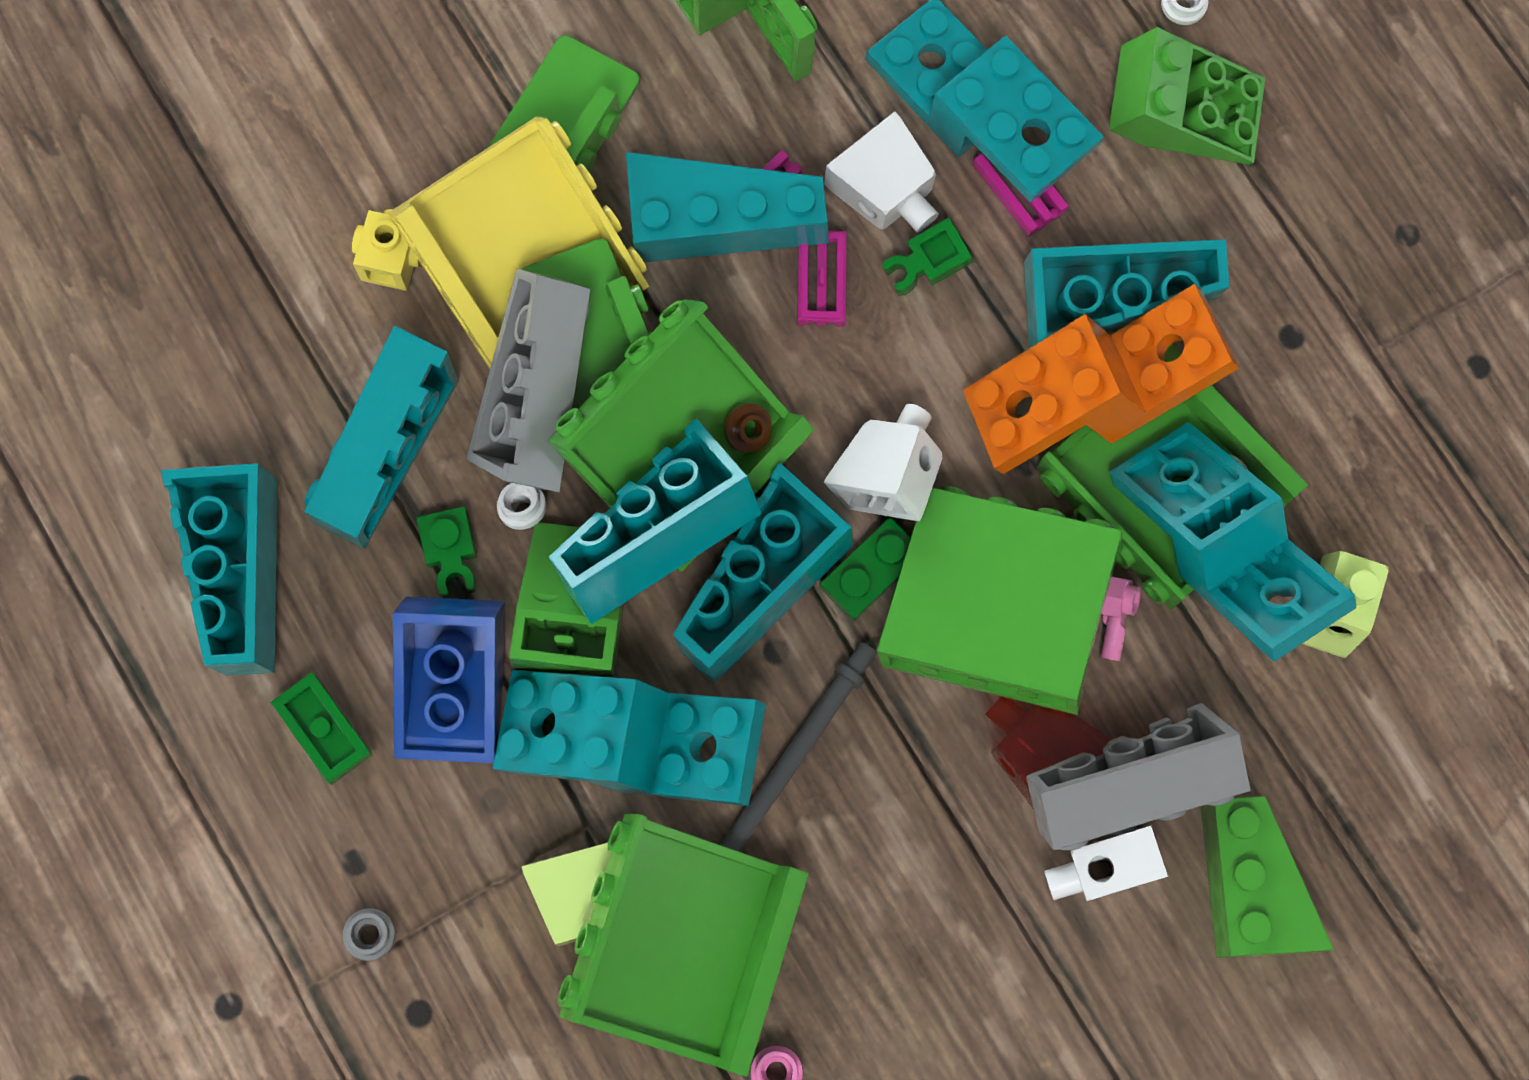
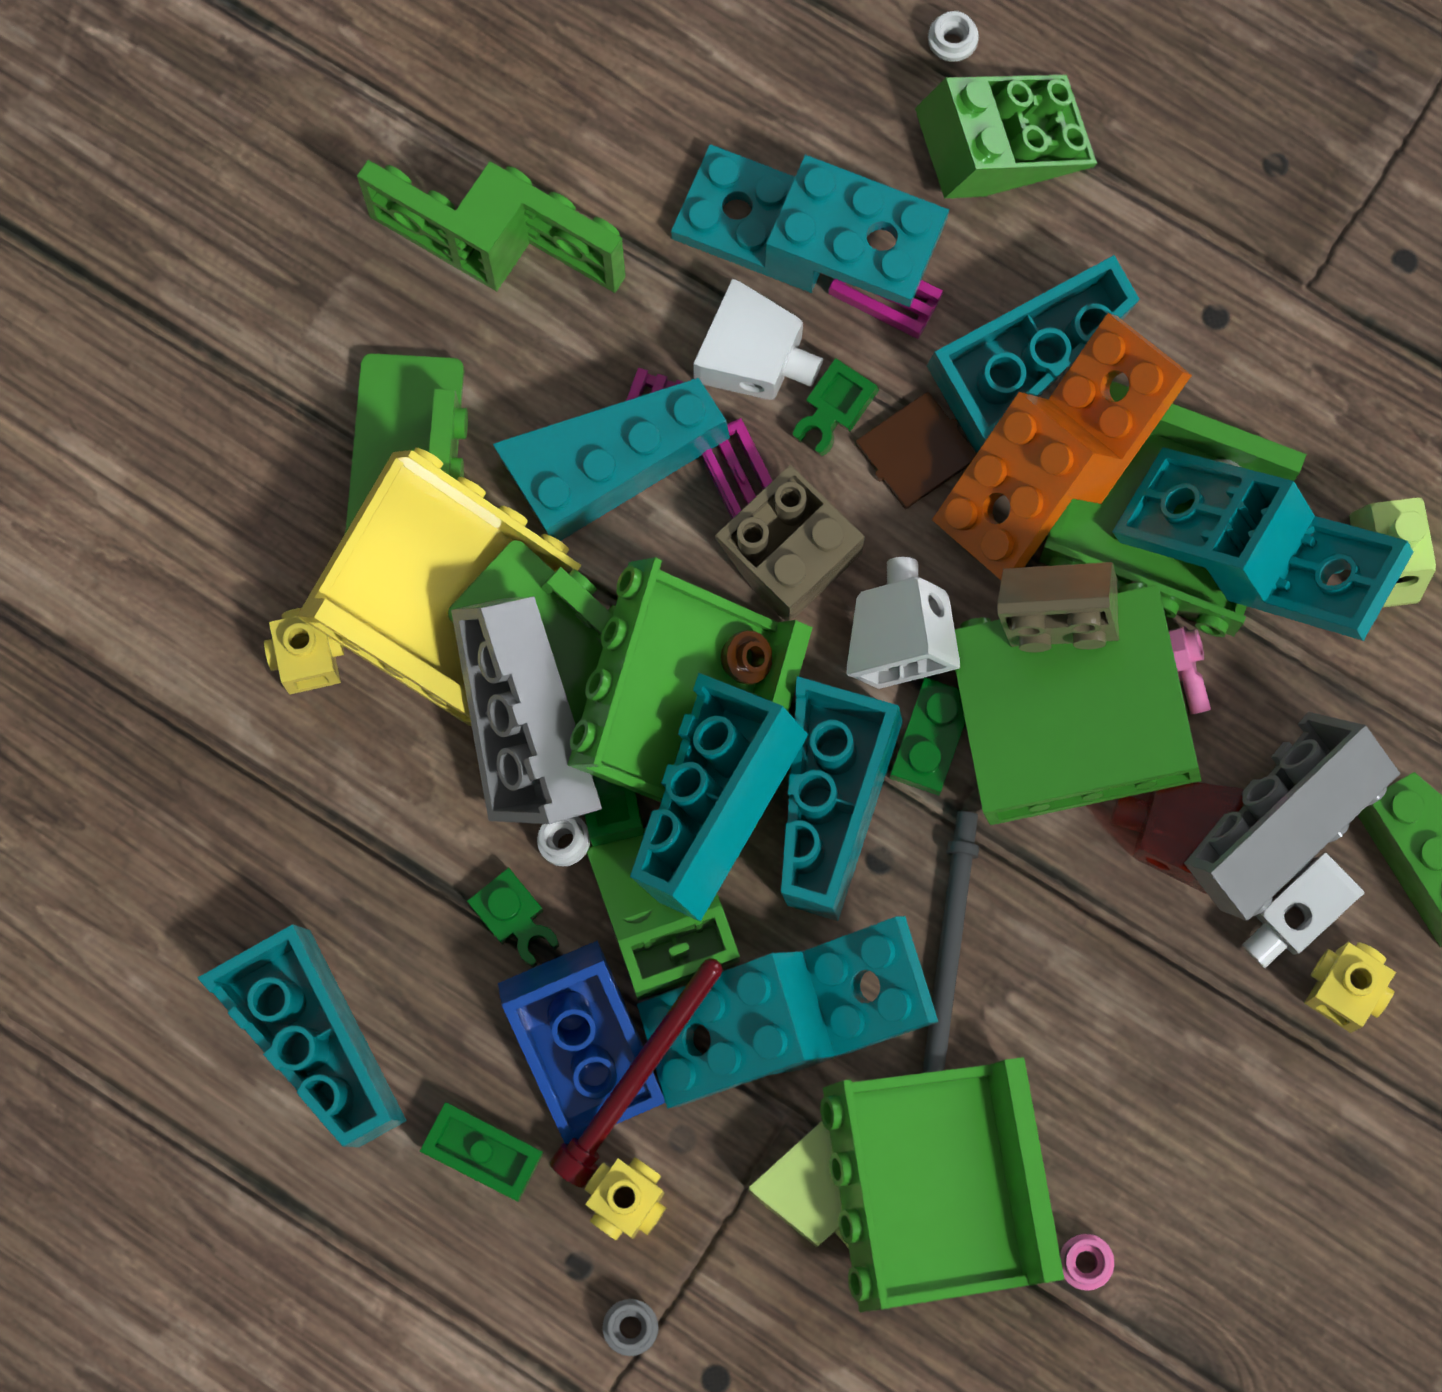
camera: 20 degrees left, 0 degrees up
teal wedge [304,325,459,549] -> none
none -> dark red piece [549,958,722,1188]
none -> light yellow brick [584,1157,666,1241]
none -> green plate [585,775,645,847]
none -> dark tan slope [715,464,865,621]
none -> reddish brown piece [855,391,976,510]
none -> dark tan slope [997,562,1119,652]
none -> light yellow brick [1304,942,1396,1033]

